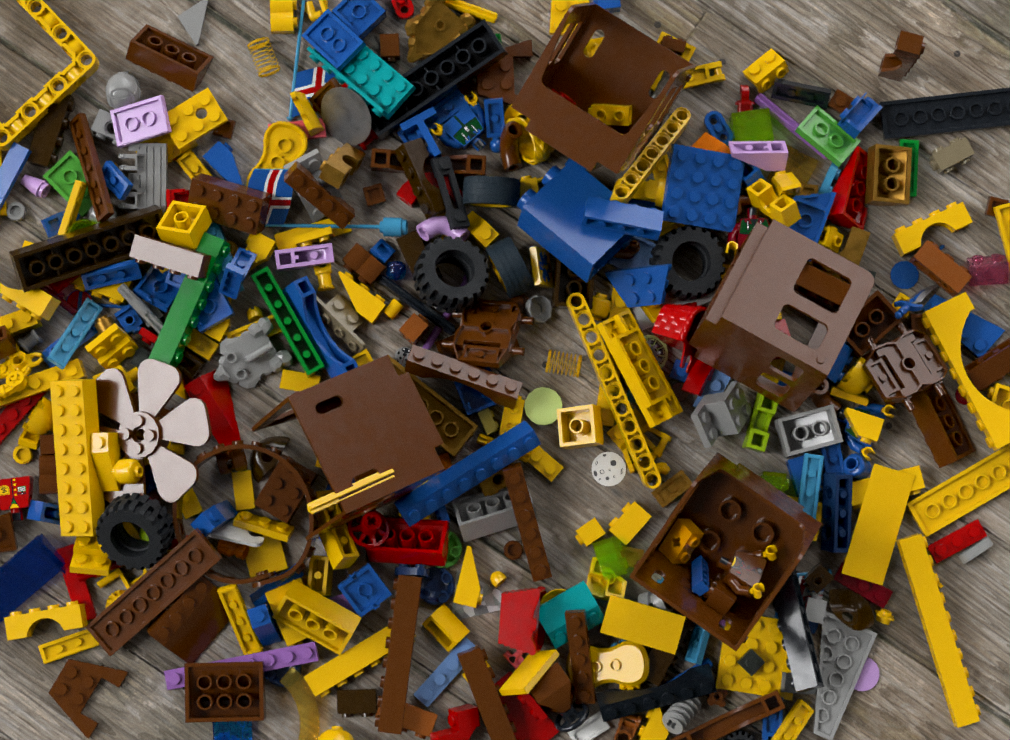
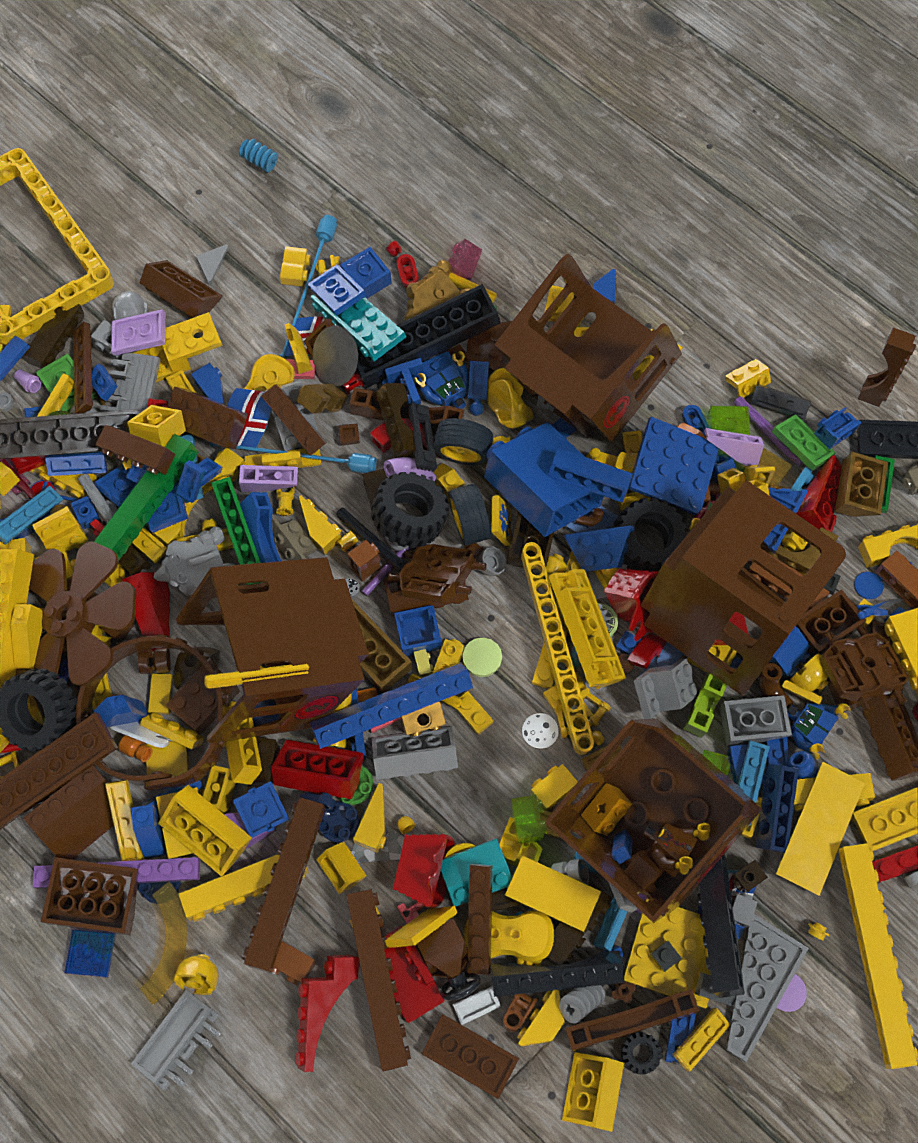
camera: 10 degrees right, 15 degrees down
yellow head [112,459,143,484] -> none
reddish brown tile [212,119,236,140] -> none
yellow piece [247,37,281,77] -> none
dark brown brick [337,689,377,718] -> none
reddish brown brick [342,243,386,286] -> none
red wheel [347,510,389,548] -> none
blue plate [369,238,396,264] -> none
reddish brown brick [380,33,400,63] -> none
clear blue piece [386,261,406,281] -> none
reddish brown arch [404,345,523,410] -> none
medium blue plate [413,637,475,708] -> none
reddish brown cylinder [499,121,523,172] -> none
reddish brown arch [502,462,552,582] -> none
reddish brown tile [504,540,523,560] -> none
yellow piece [545,349,583,378] -> none
yellow brick [557,404,604,450] -> none
yellow brick [574,518,606,547] -> none
yellow beam [610,107,691,204] -> none
yellow plate [683,61,726,89] -> none
red piece [735,85,755,114] -> none
reddish brown plate [827,89,854,114] -> none
dark brown piece [829,589,874,631] -> none
dark red plate [833,562,893,609] -> none
yellow slope [843,407,884,445] -> none

